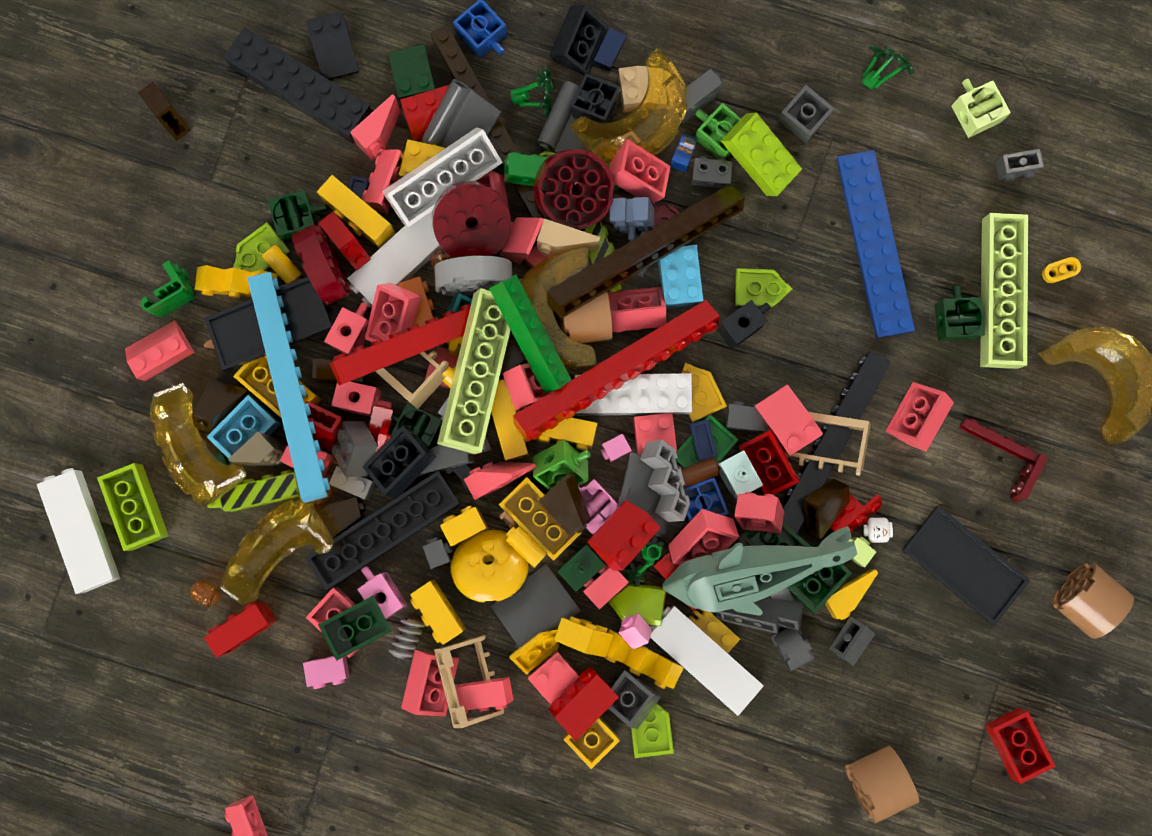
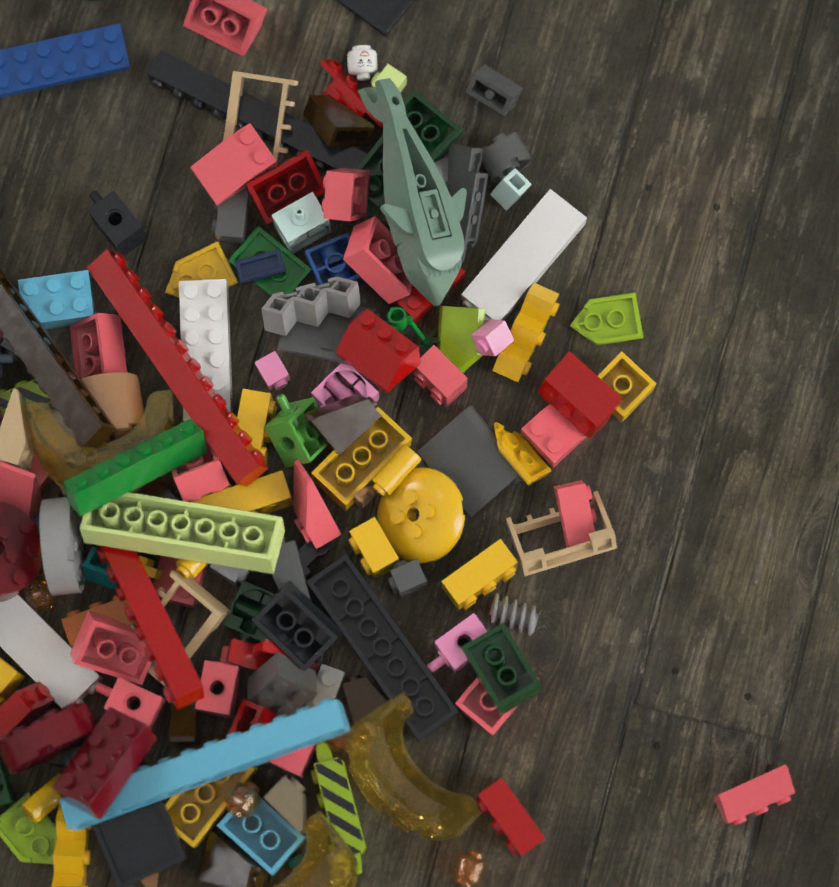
camera: 85 degrees left, 5 degrees down
bright pink brick [303,656,350,689] -> none
coral slope [401,650,459,717] -> none
yellow brick [554,616,614,657] -> none
dark green piece [557,544,605,592] -> none
dark grey brick [608,670,661,729] -> none
coral brick [633,413,677,455] -> none
reddish brown brick [681,458,720,489] -> none
yellow hinge [688,609,740,653] -> none
lime tile [735,268,792,307] -> none
yellow slope [825,569,878,620] -> none
medium nougat brick [845,746,919,824] -> none
none -> dark red brick [52,707,157,820]
none -> clear orange head [225,781,262,819]
none -> light aqua brick [490,168,532,211]

